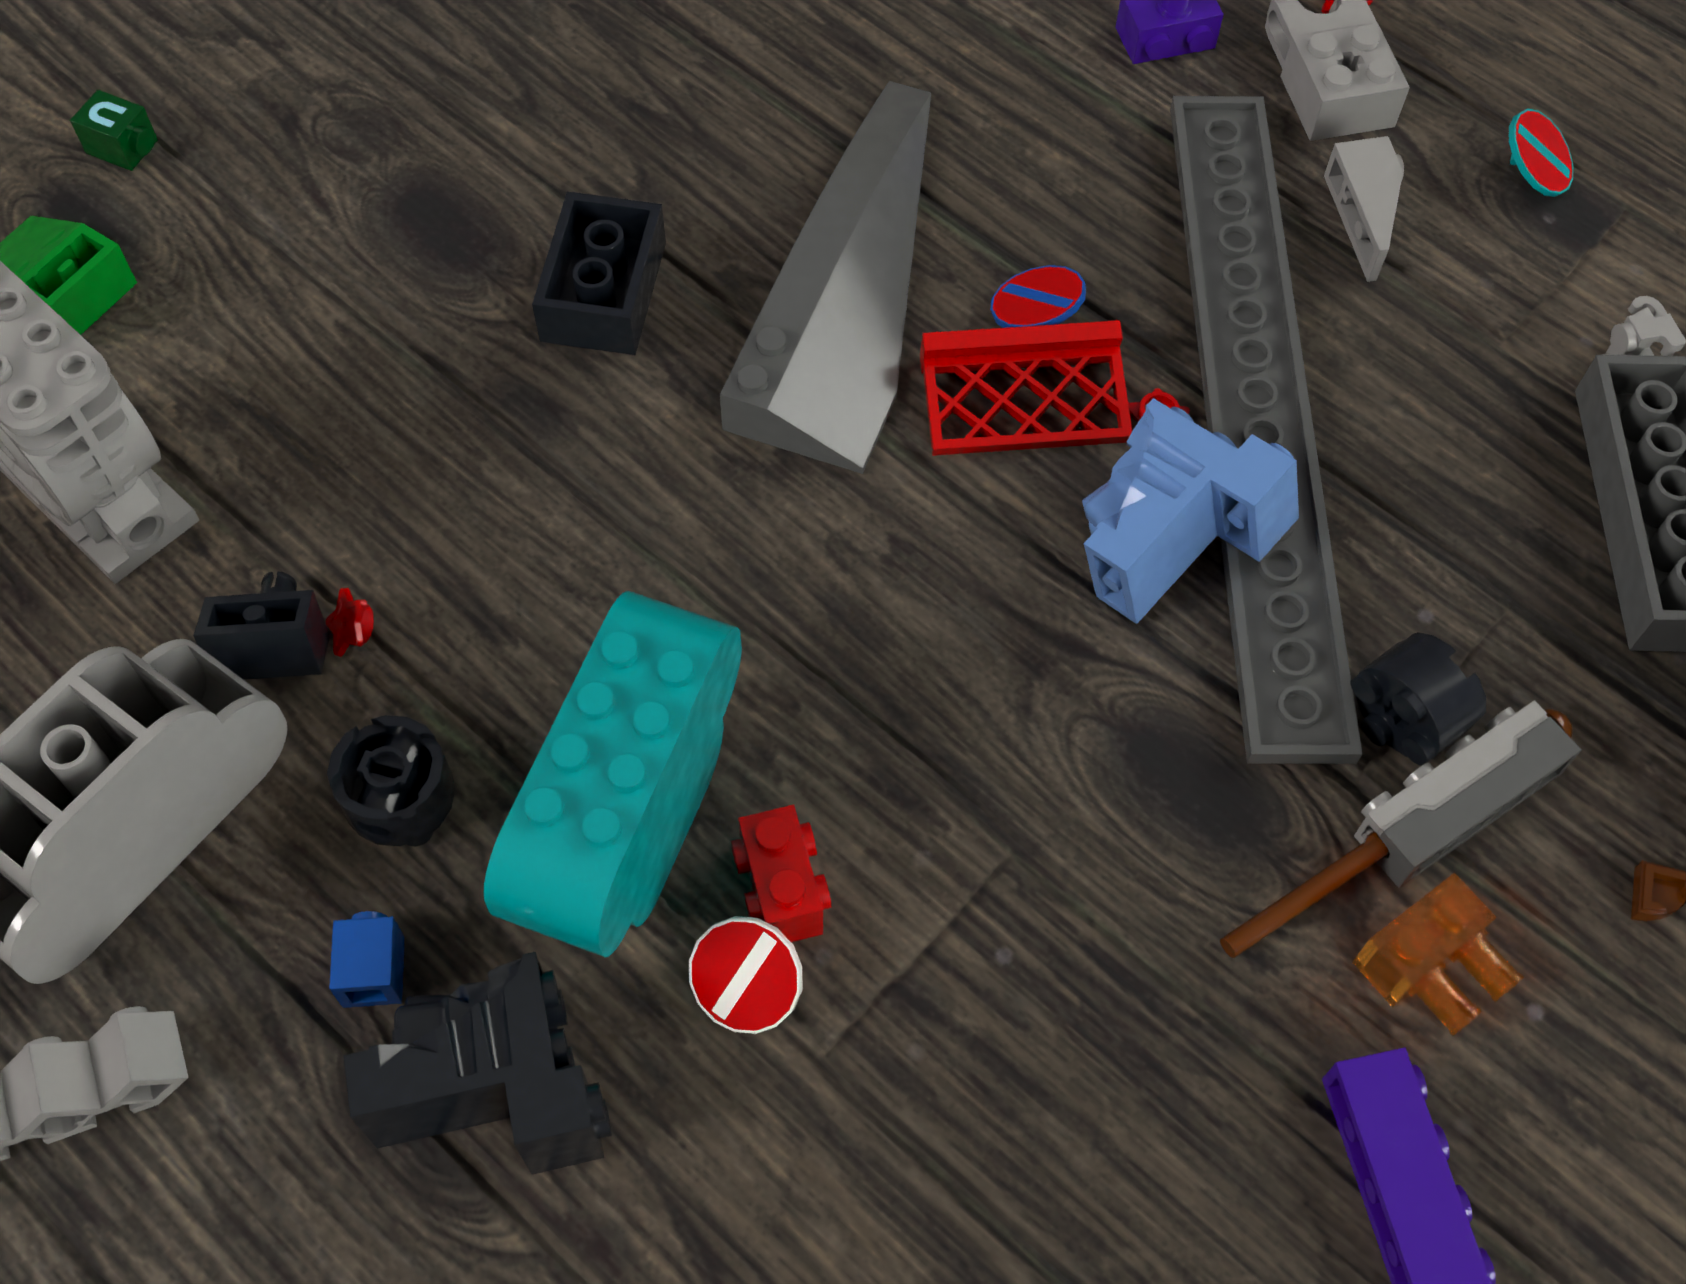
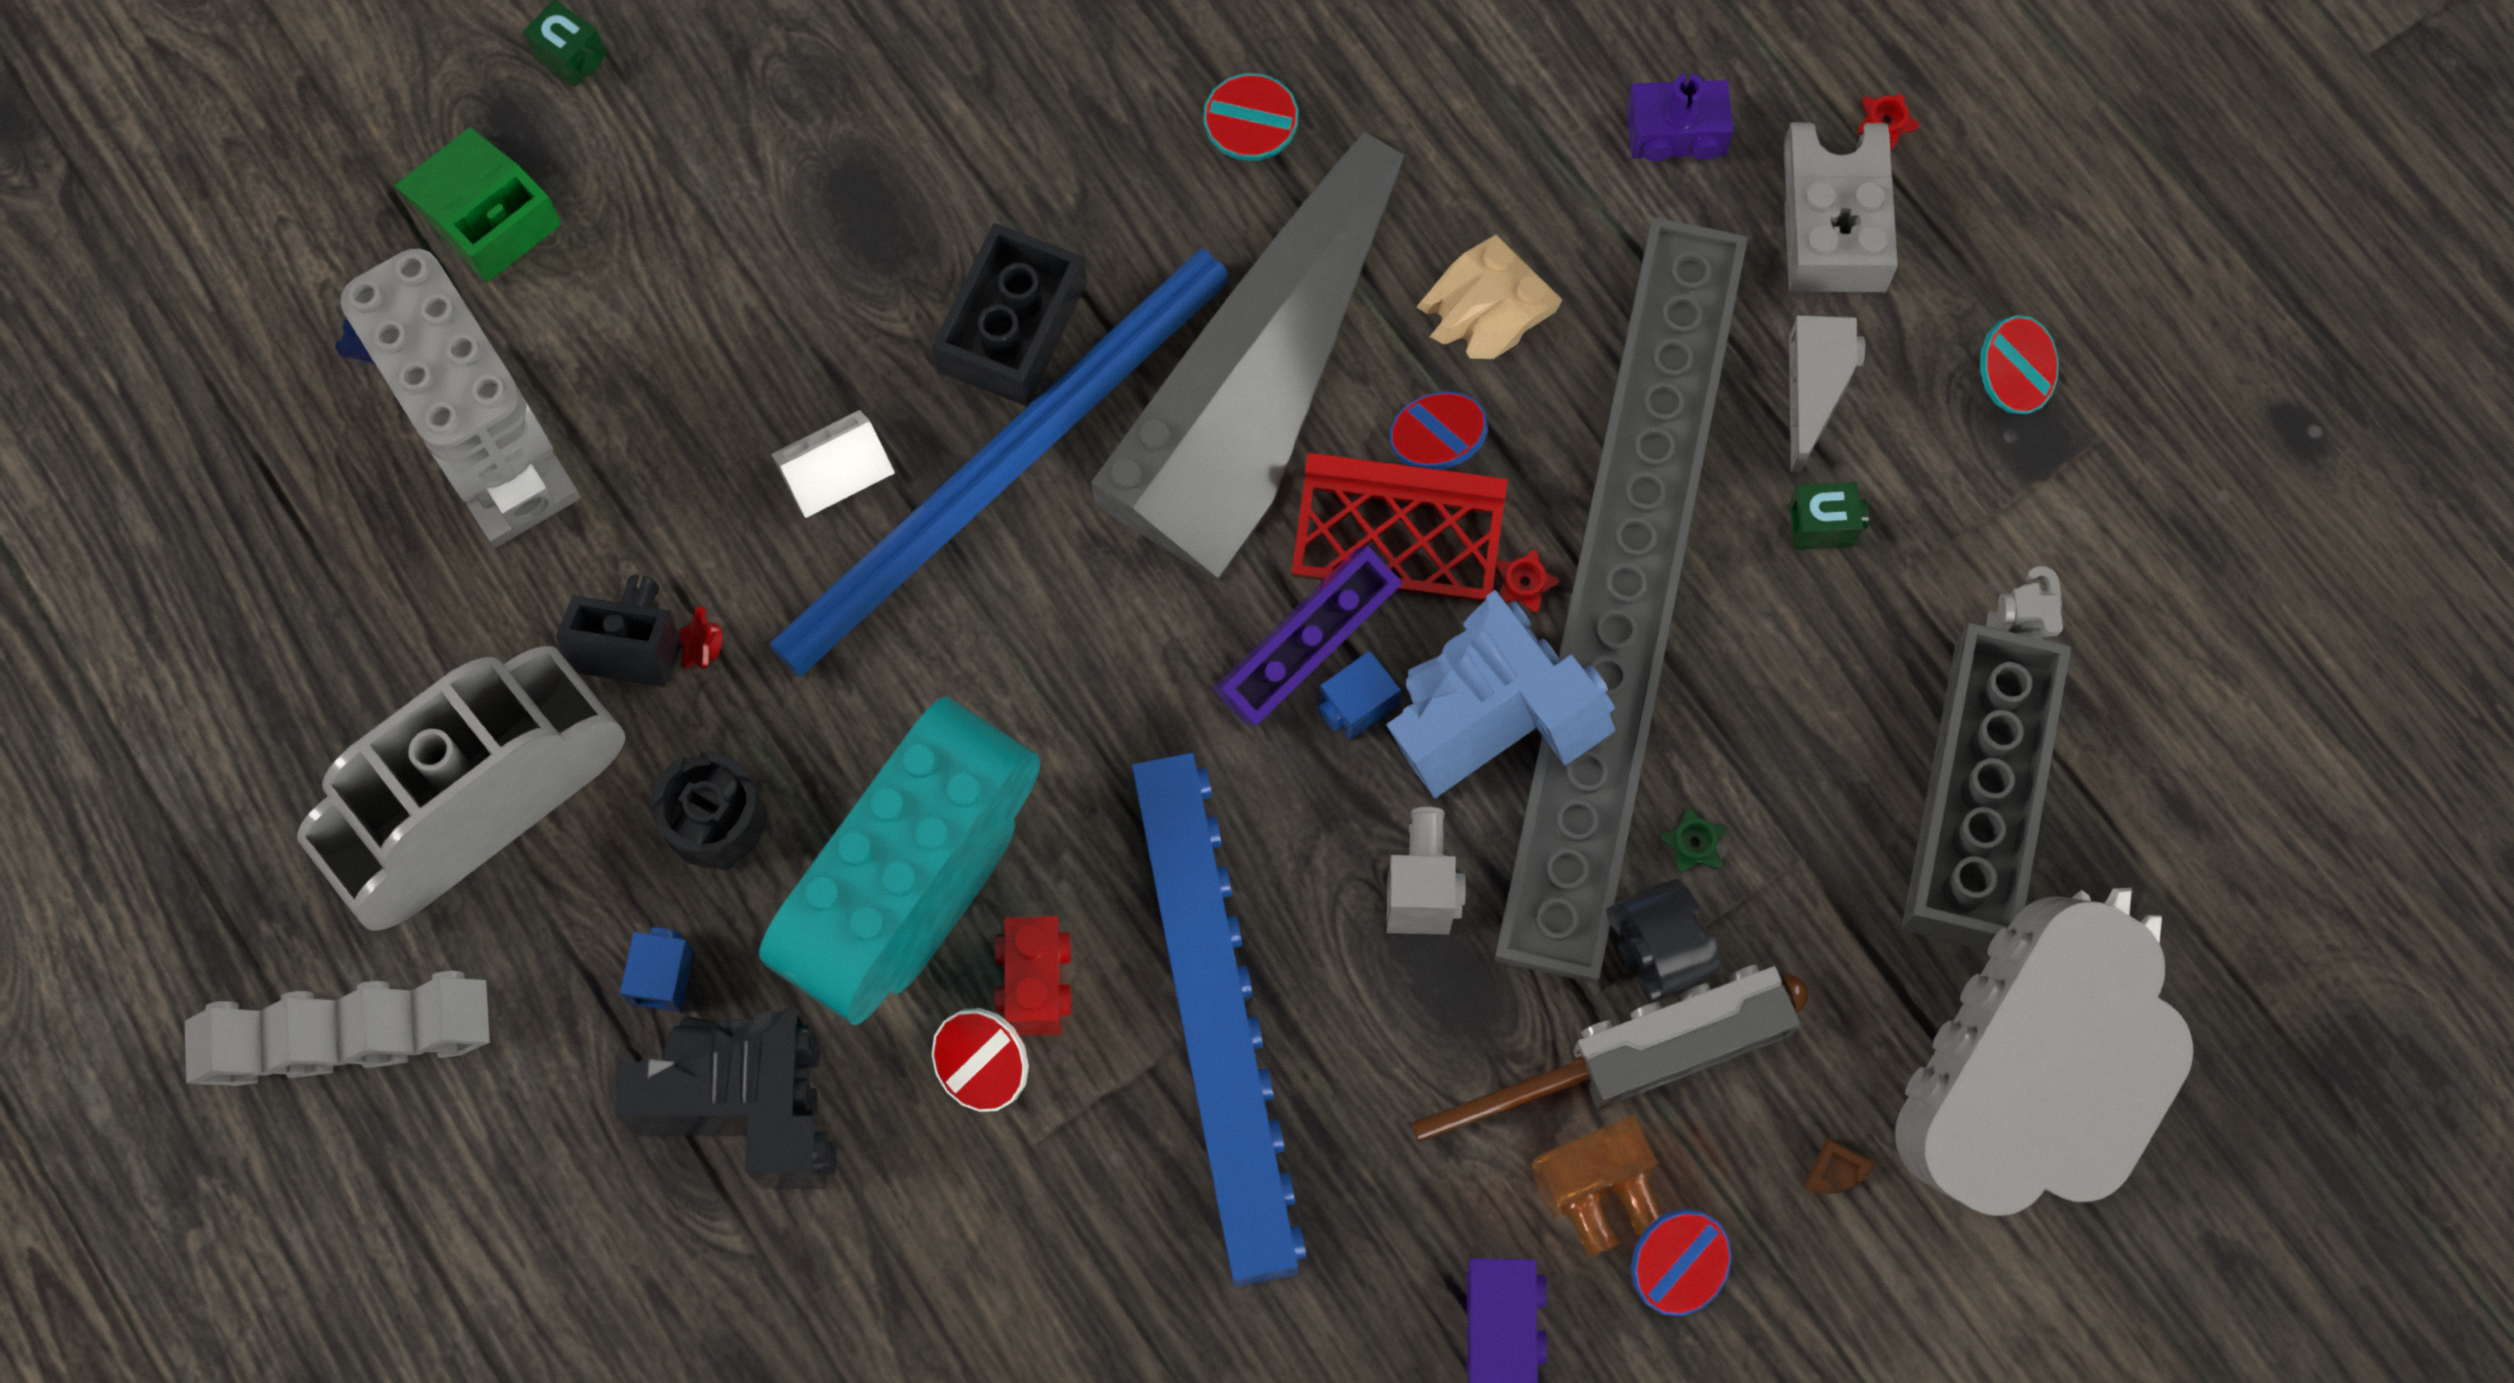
camera: 15 degrees right, 10 degrees up
none -> blue axle [769,249,1229,677]
none -> white brick [771,410,895,518]
none -> blue brick [1132,753,1306,1287]
none -> red piece [1203,73,1299,161]
none -> dark purple brick [1212,546,1403,726]
none -> blue brick [1318,651,1401,740]
none -> light grey brick [1387,807,1466,934]
none -> tan plate [1417,235,1562,359]
none -> red piece [1631,1209,1732,1316]
none -> dark green plate [1660,808,1727,873]
none -> dark green brick [1789,482,1869,550]

